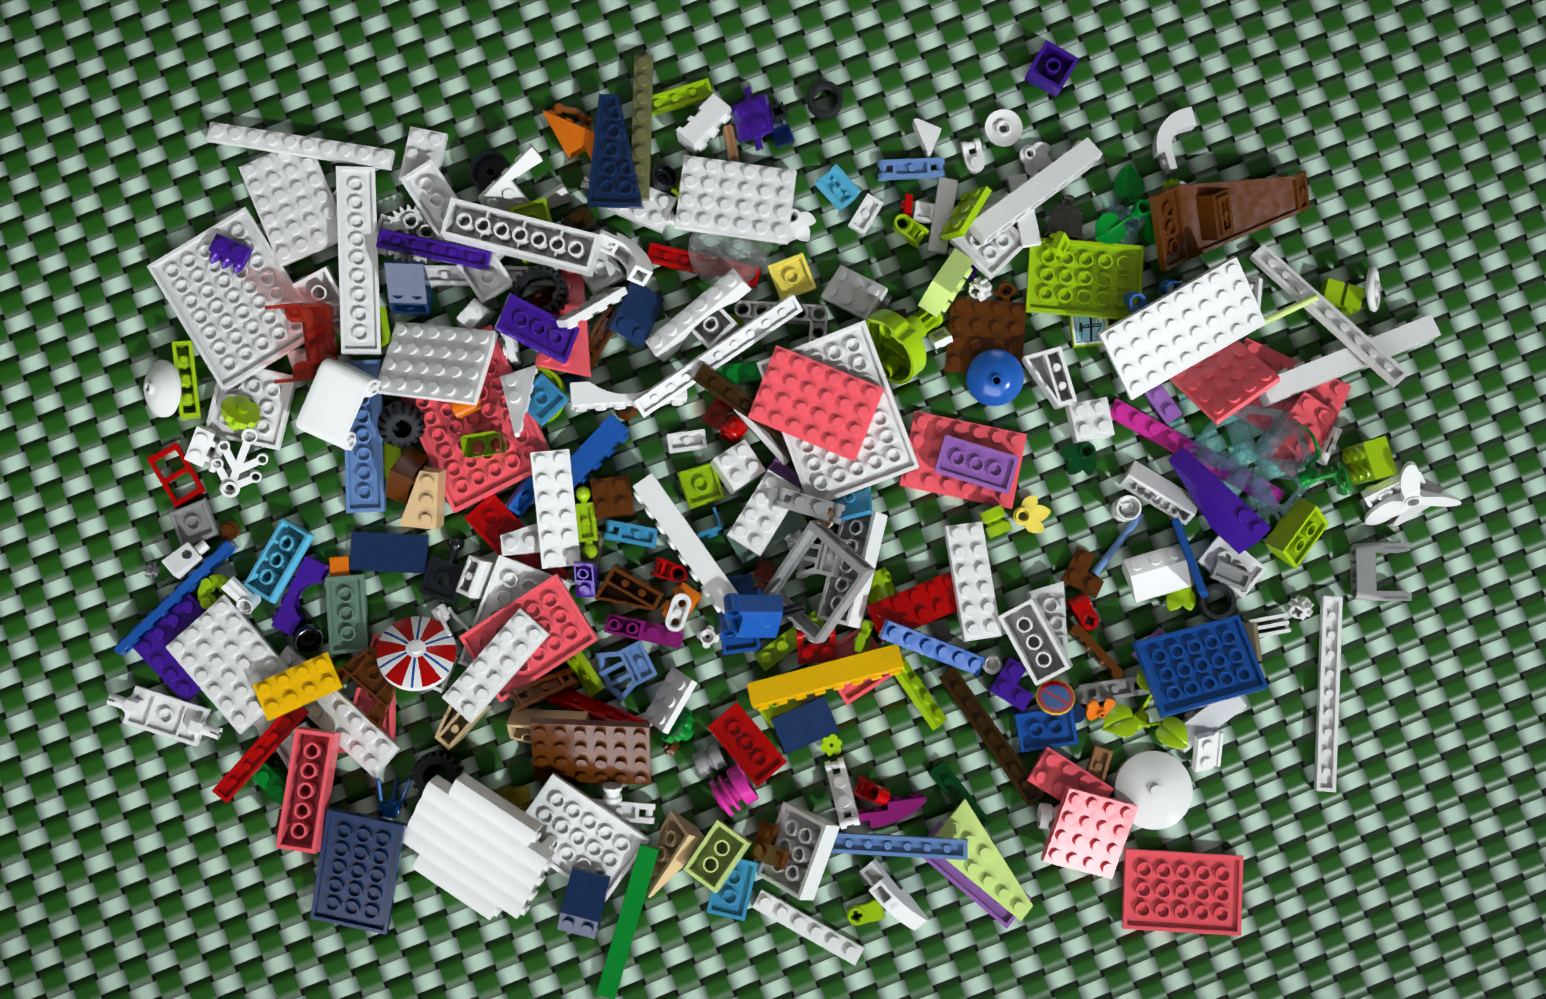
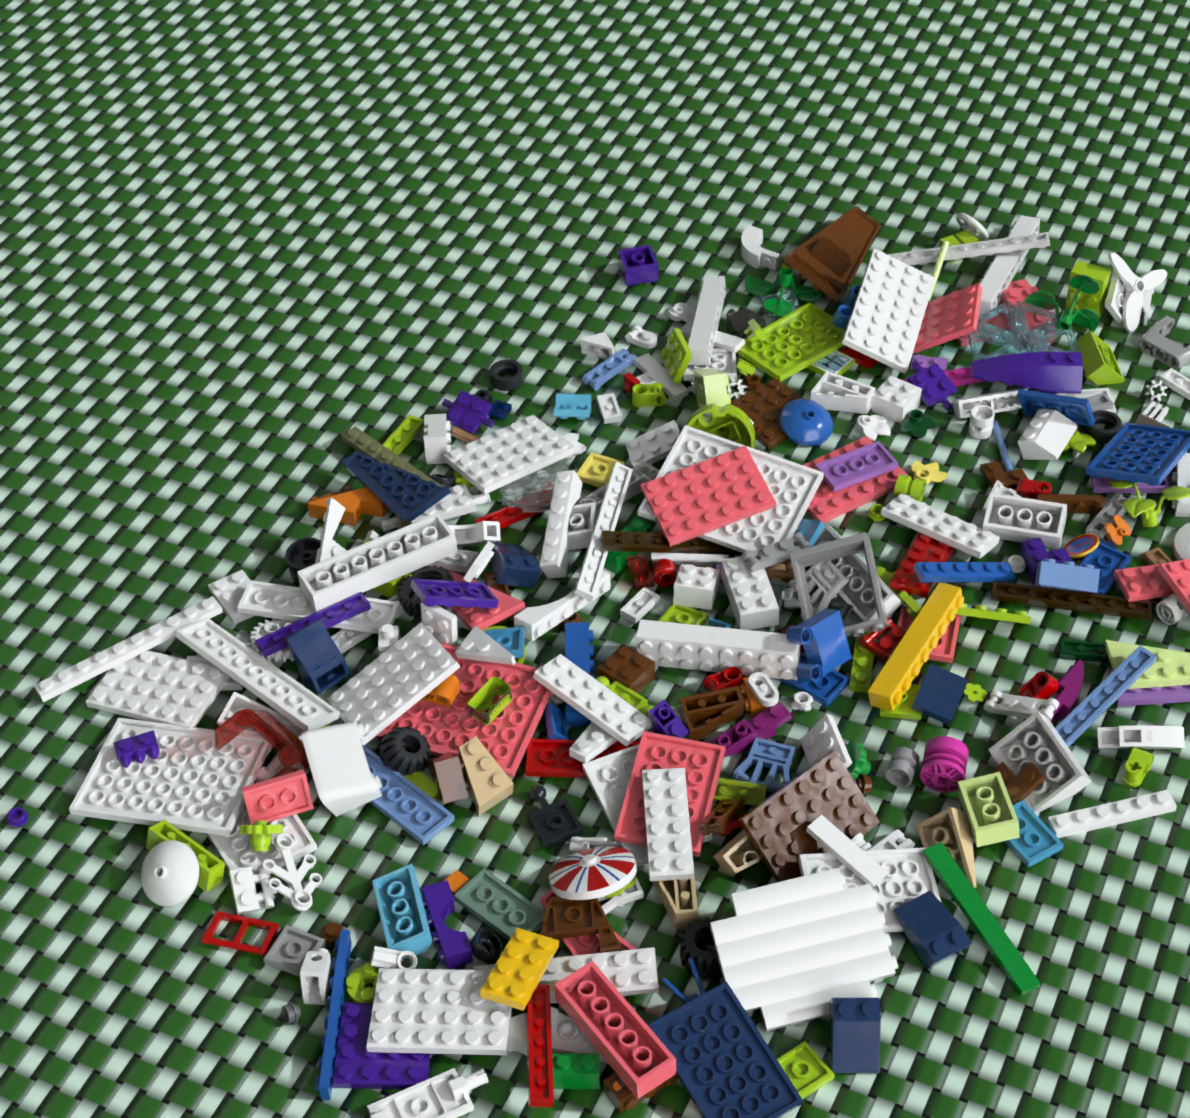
camera: 45 degrees left, 40 degrees down
dark blue tile [349,532,430,574] -> none
white brick [456,555,495,599] -> none
dark azure plate [602,520,659,548] -> none
red plate [707,702,787,787] -> none
white dish [985,109,1023,147] -> none
none -> dark purple plate [7,807,29,827]
none -> coral plate [241,769,314,825]
none -> lime plate [736,358,756,376]
none -> lime tile [777,1041,835,1099]
none -> white tile [806,815,888,888]
none -> dark blue slope [829,998,881,1073]
none -> white plate [857,415,891,441]
none -> lime plate [868,504,886,521]
none -> dark purple plate [907,361,958,411]
none -> medium blue brick [1034,558,1100,594]

